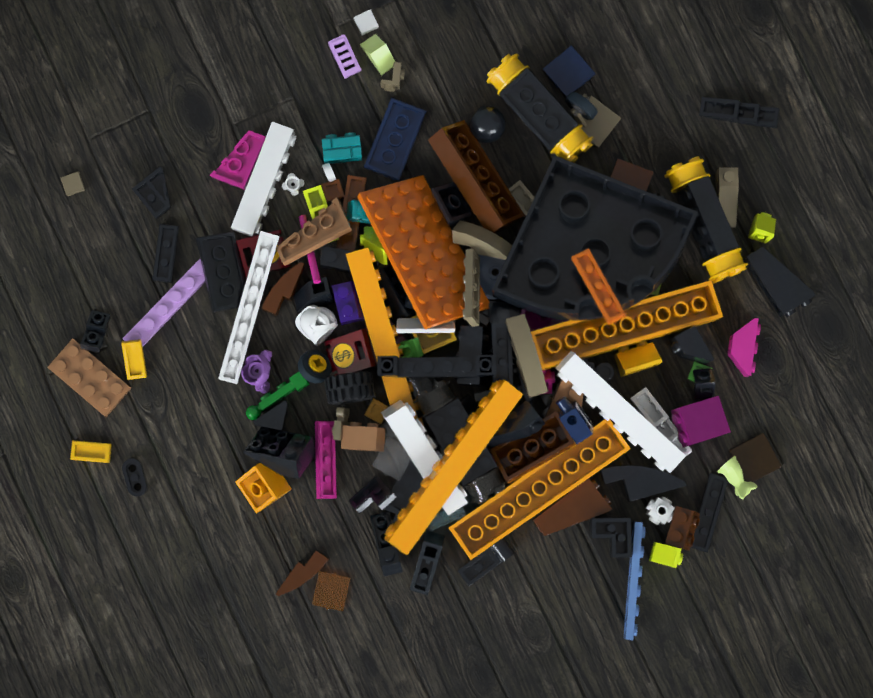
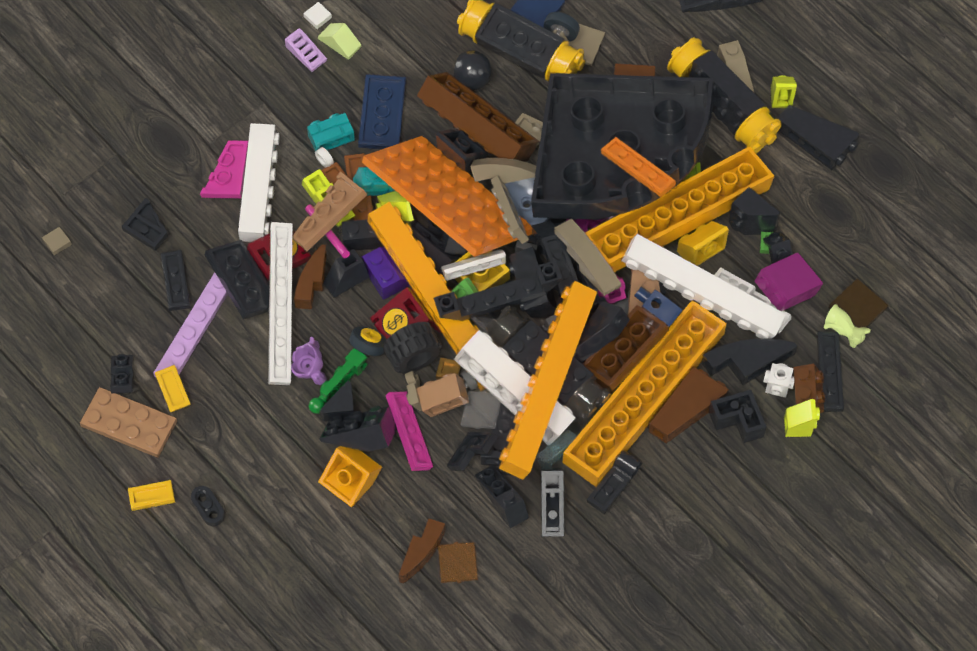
camera: 15 degrees left, 20 degrees down
white plate [282,173,304,196] -> none
white helmet [295,305,338,346] -> none
dark tan bracket [381,62,405,92] -> none
medium blue plate [623,522,646,640] -> none
dark pink slope [727,318,761,377] -> none

